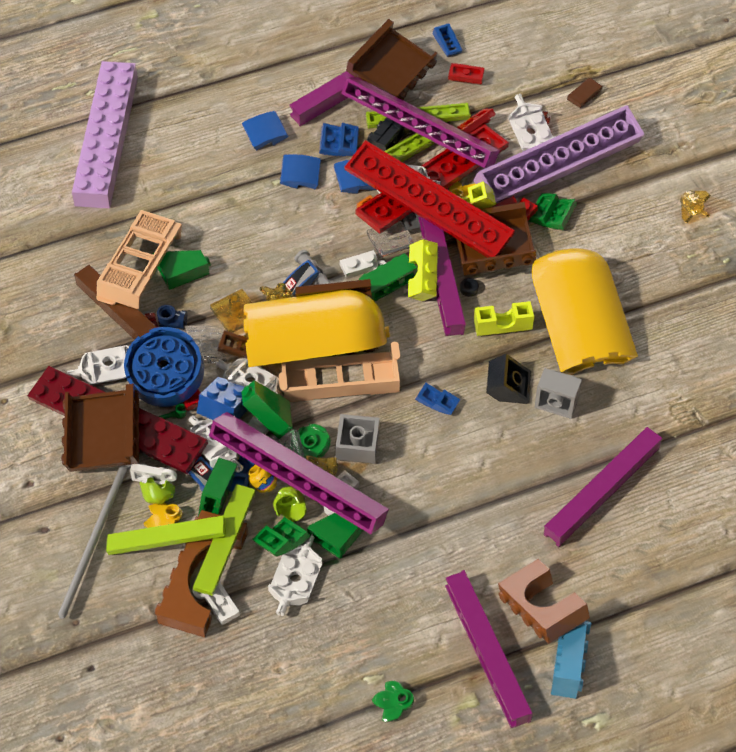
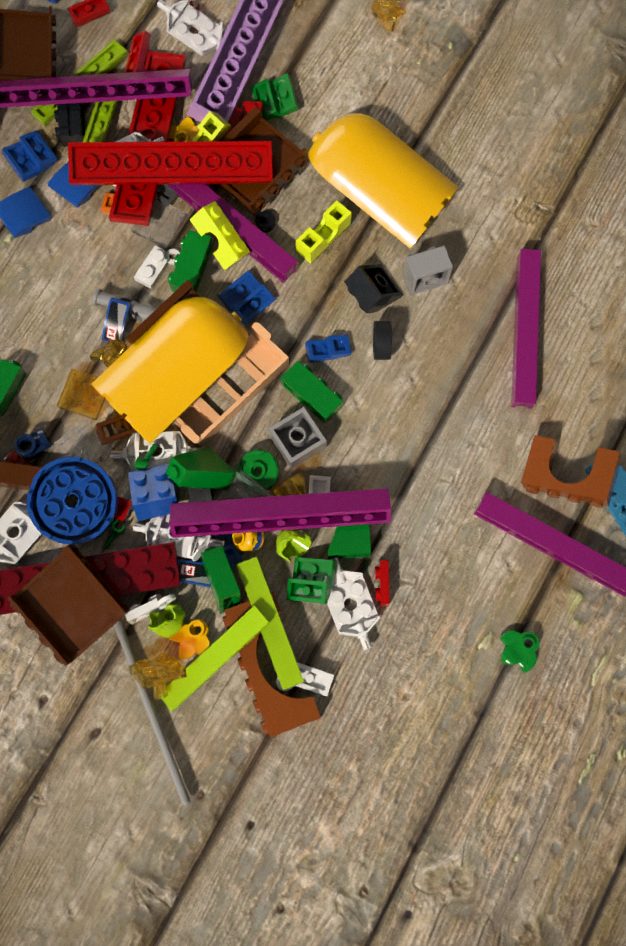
camera: 40 degrees left, 20 degrees up
none -> clear yellow plate [129,654,187,699]
none -> green hand [134,444,158,470]
none -> blue slope [217,270,276,325]
none -> green brick [280,361,343,425]
none -> black tyre [373,321,392,360]
none -> red plate [375,560,390,607]

